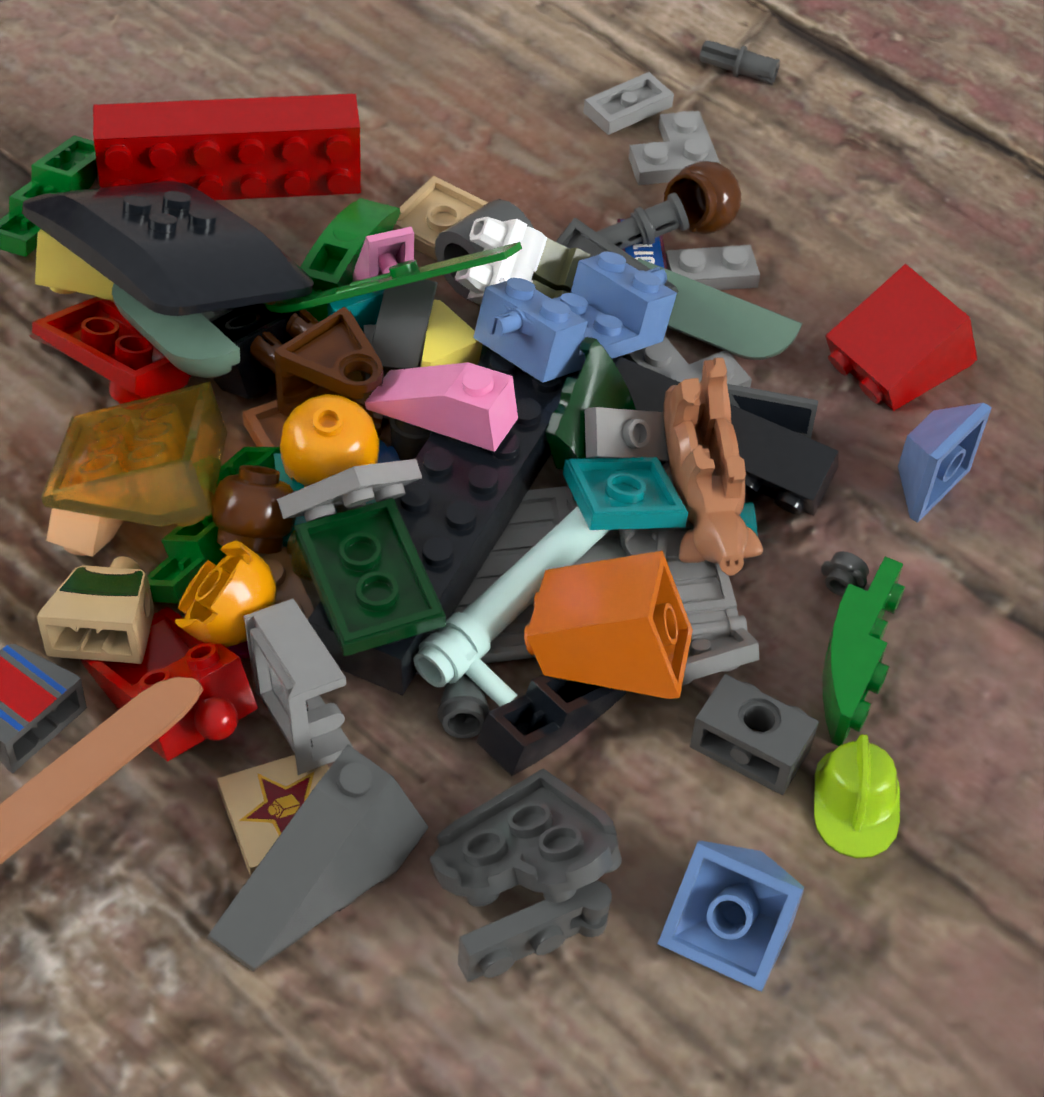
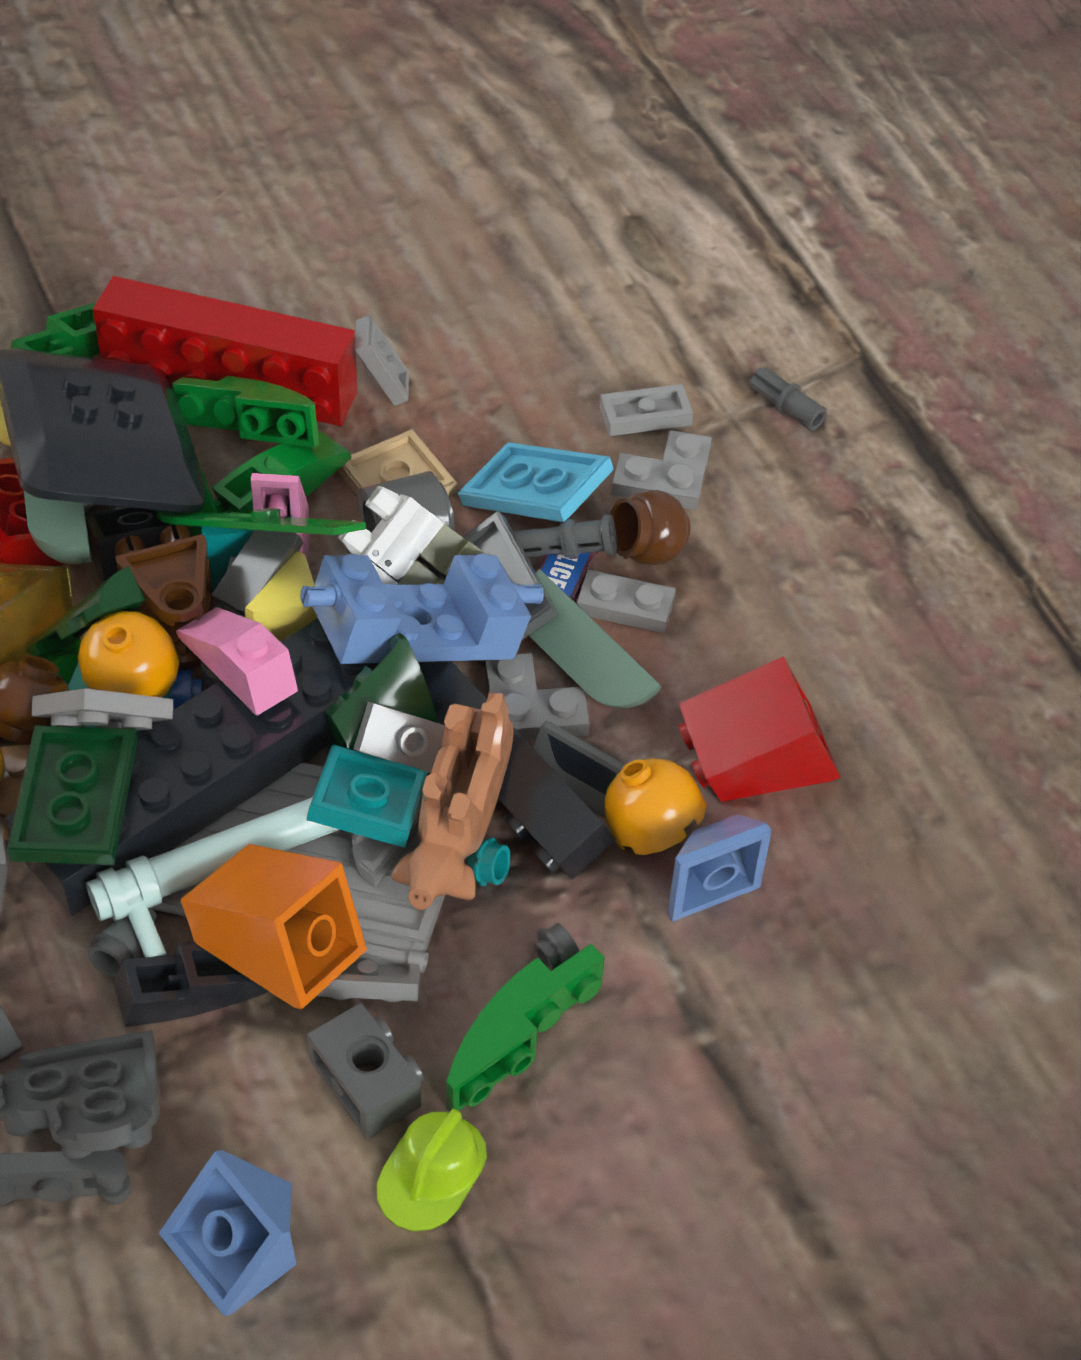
camera: 25 degrees right, 0 degrees up
none -> dark green slope [27,566,145,657]
none -> green slope [173,376,319,448]
none -> light grey plate [355,315,409,406]
none -> medium azure tile [458,442,614,522]
none -> light orange cylinder [604,759,707,855]

